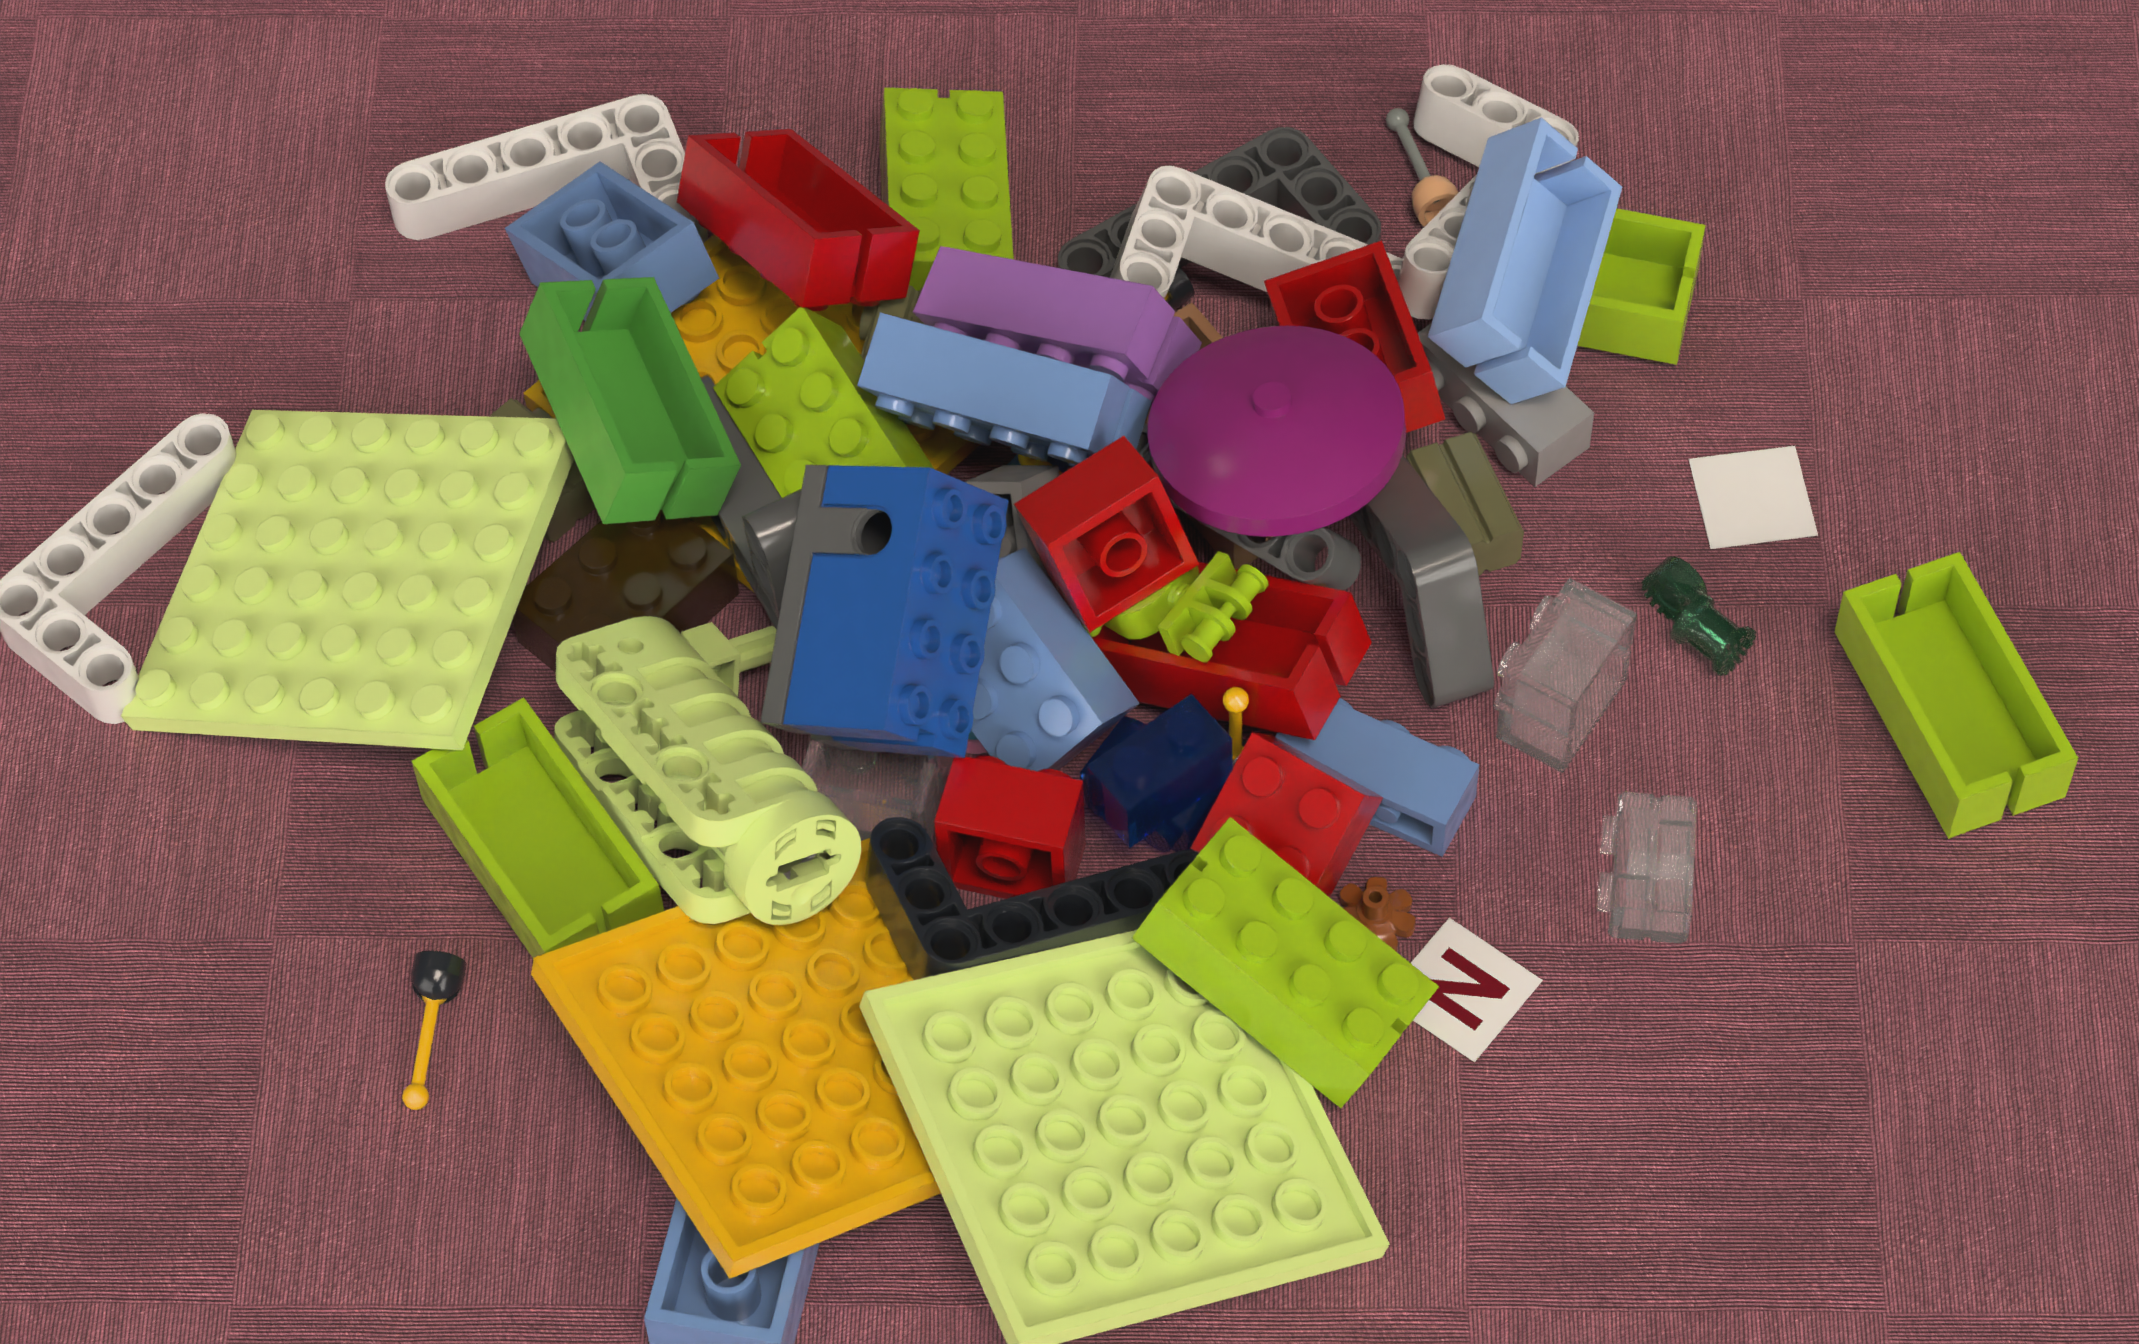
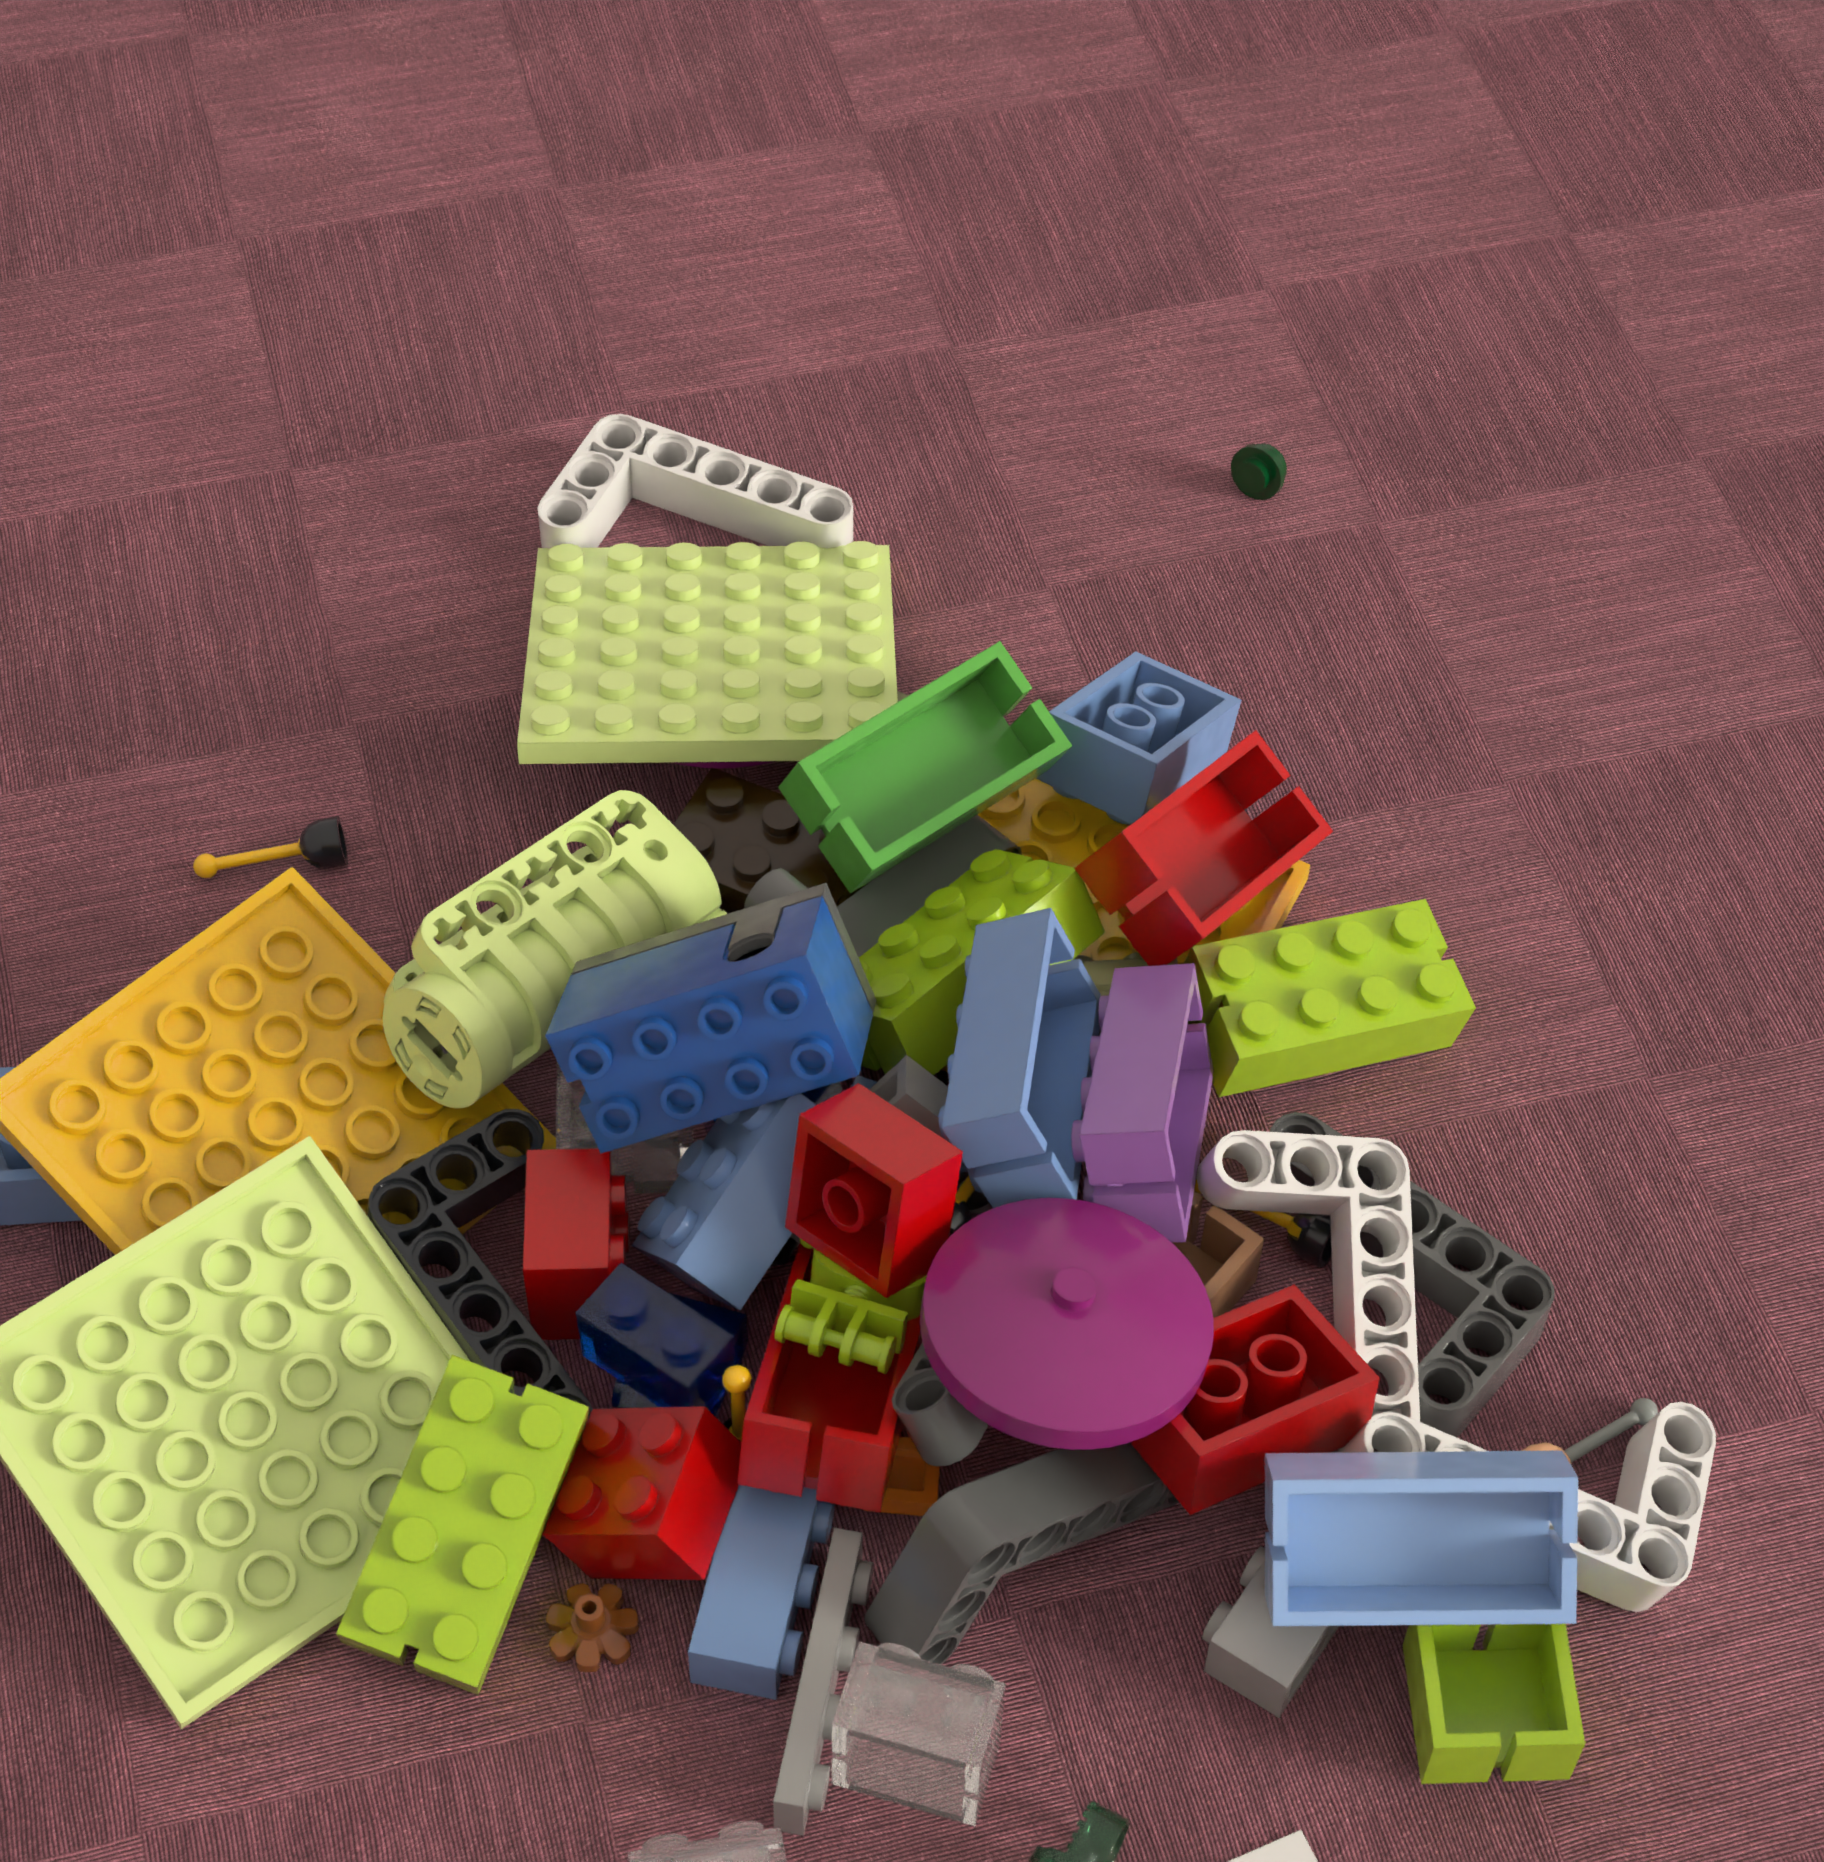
camera: 70 degrees right, 5 degrees down
white beam [385,94,708,243] -> none
lime piece [411,697,664,959] -> none
olive brick [1406,431,1524,575] -> none
white sticker [1411,918,1543,1063] -> none
none -> light grey plate [773,1527,874,1836]
none -> dark green plate [1231,443,1287,500]

